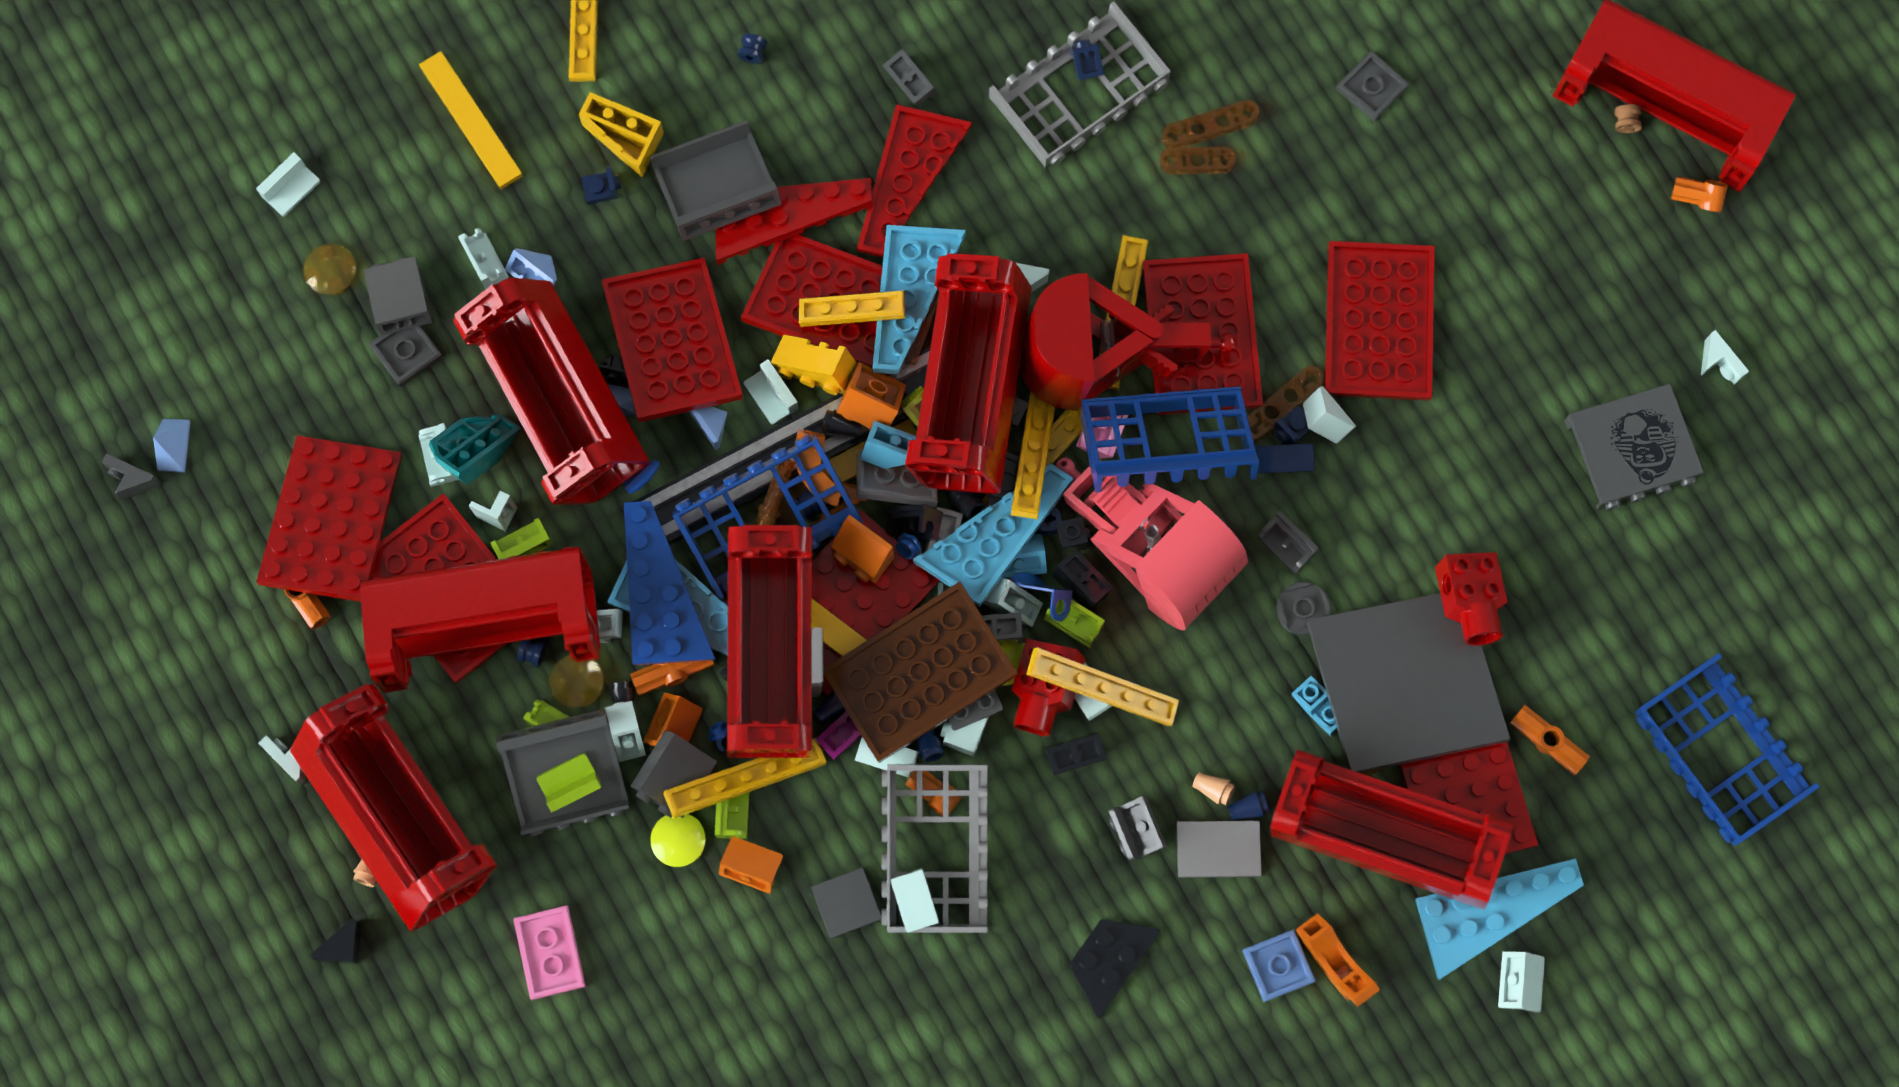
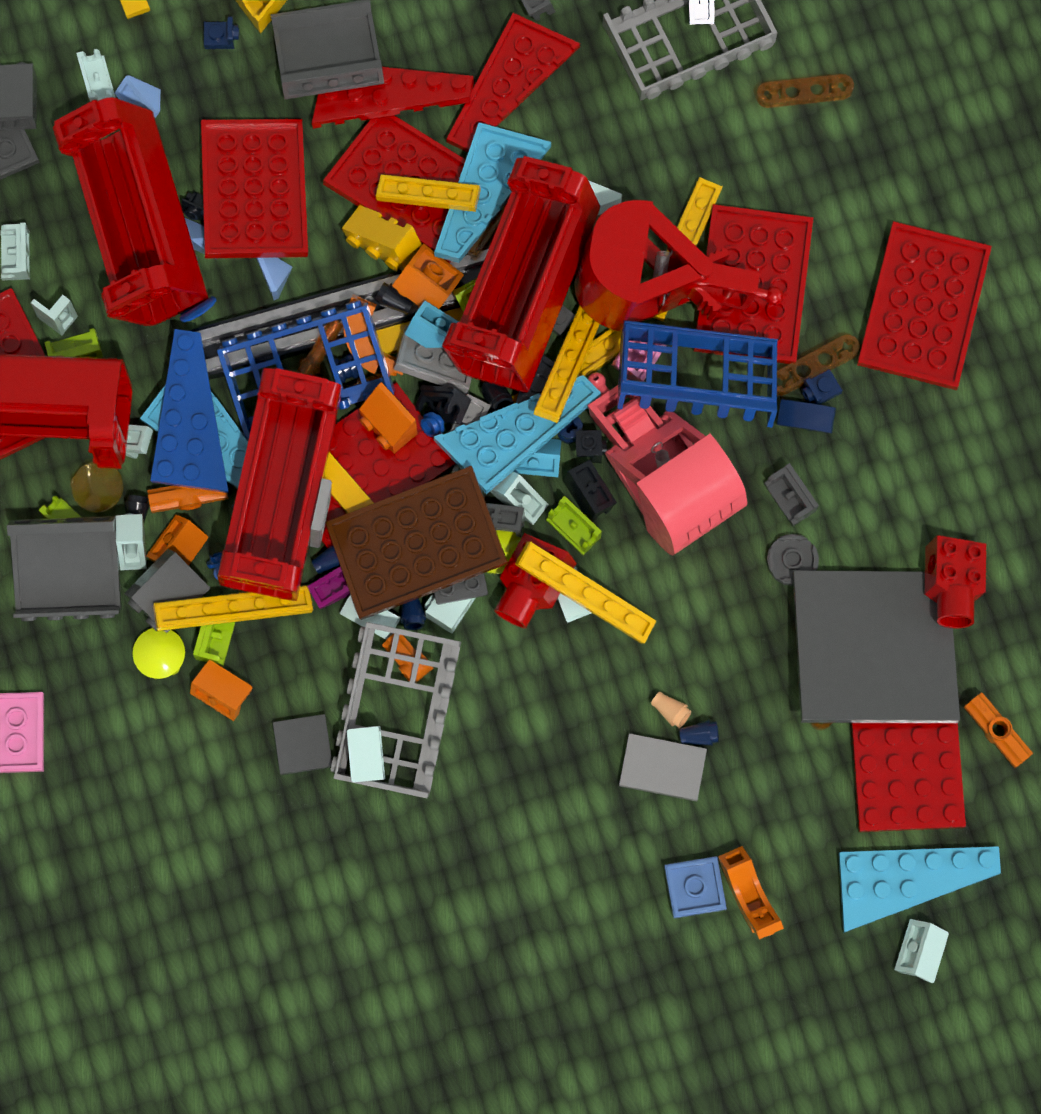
camera: 10 degrees right, 0 degrees up
teal wedge [429,414,521,485] -> none
dark blue wheel [517,639,547,668] -> none
lime panel [536,752,601,813] -> none
light aqua panel [744,360,799,425] -> none
blue piece [1011,573,1072,621] -> none
black hinge [1043,732,1106,775] -> none
black wing [1069,919,1161,1019] -> none
bracket [1109,796,1167,861] -> none
clear orange beam [1159,147,1236,174] -> none
red piece [1270,749,1514,910] -> none
medium azure slope [1292,676,1338,737] -> none
light aqua slope [1303,386,1356,444] -> none
dark grey tile [1336,51,1410,122] -> none

